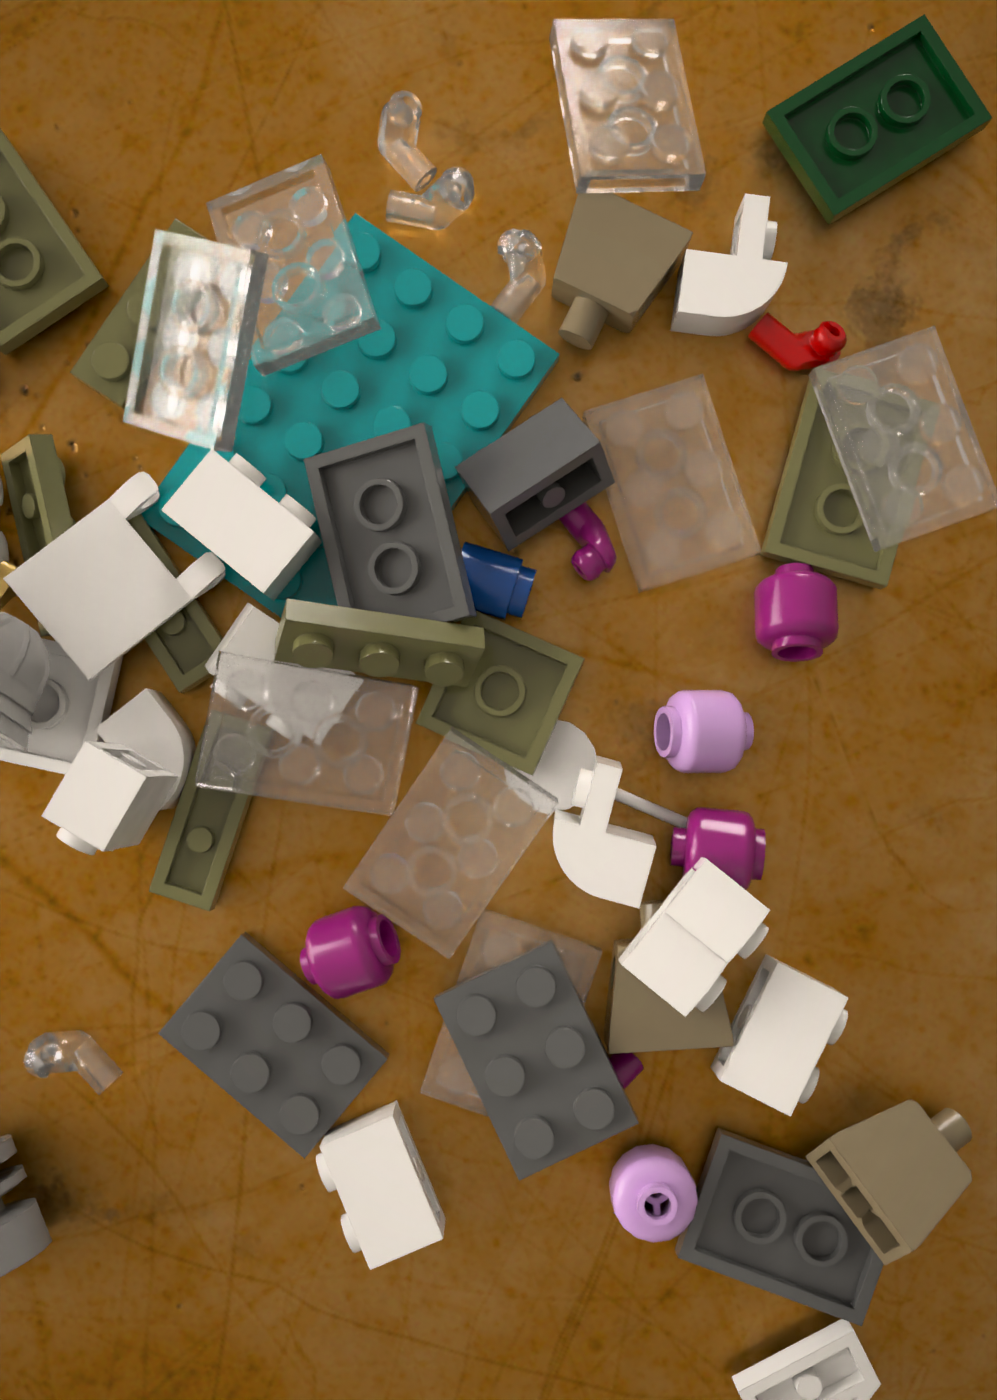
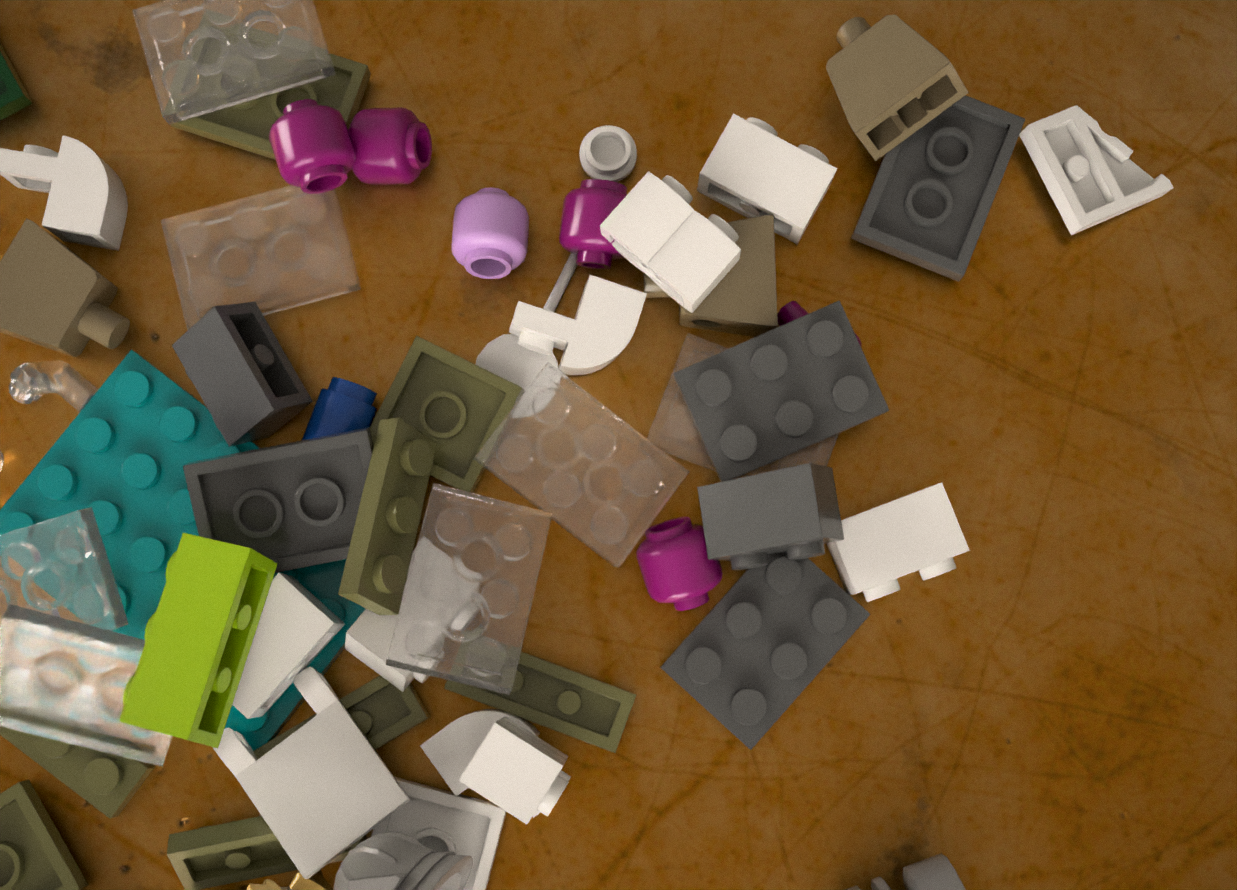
camera: 85 degrees left, 5 degrees down
clear arm [23,1031,124,1095] -> none
magenta arm [559,502,617,581] -> none
lavender head [609,1144,698,1243] -> none
red arm [748,312,847,371] -> none
none -> lime brick [119,533,278,748]
none -> magenta head [269,99,356,194]
none -> white plate [579,125,637,182]
none -> dark grey brick [697,463,844,570]

